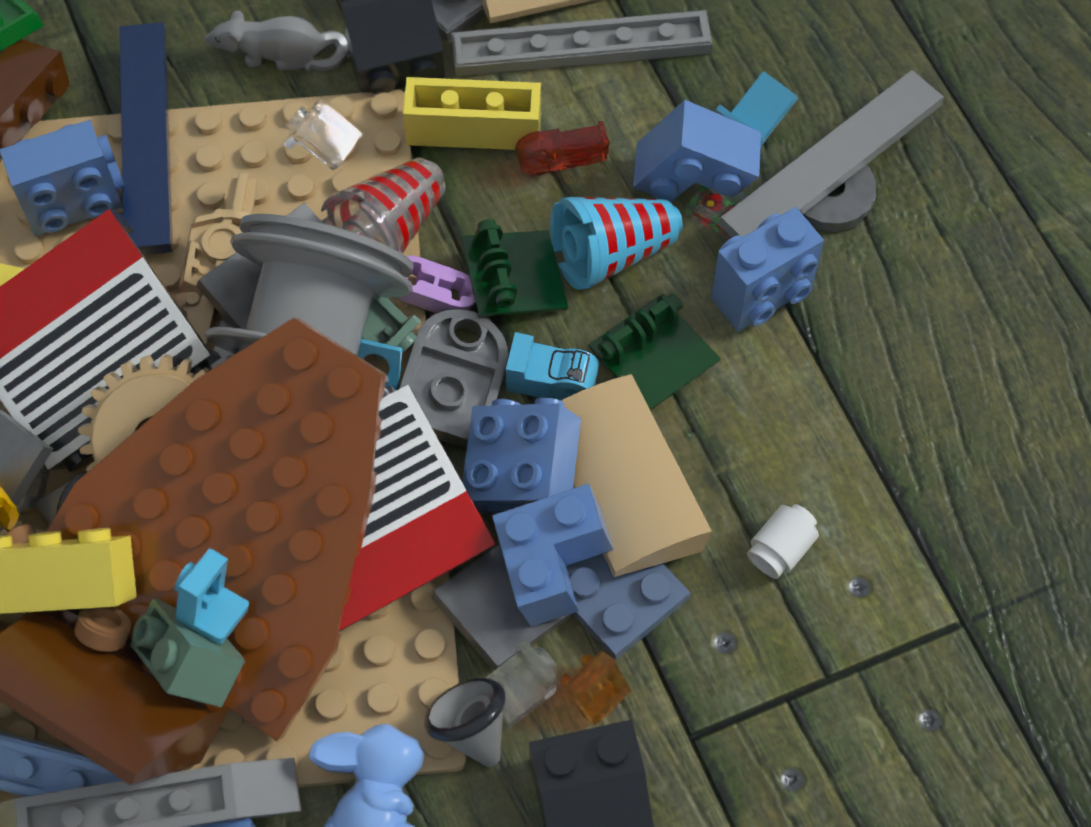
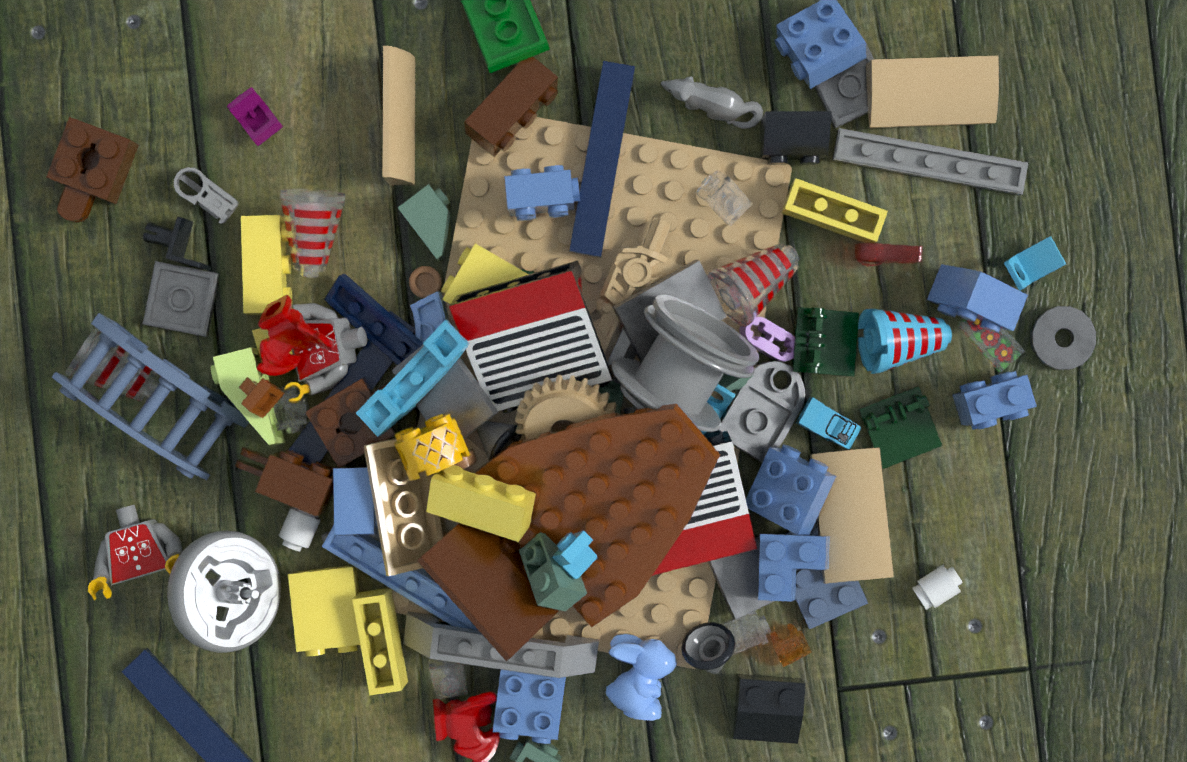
camera: 20 degrees right, 25 degrees up
medium nougat tile [74,607,131,652] -> none
light grey tile [719,70,944,237] -> none

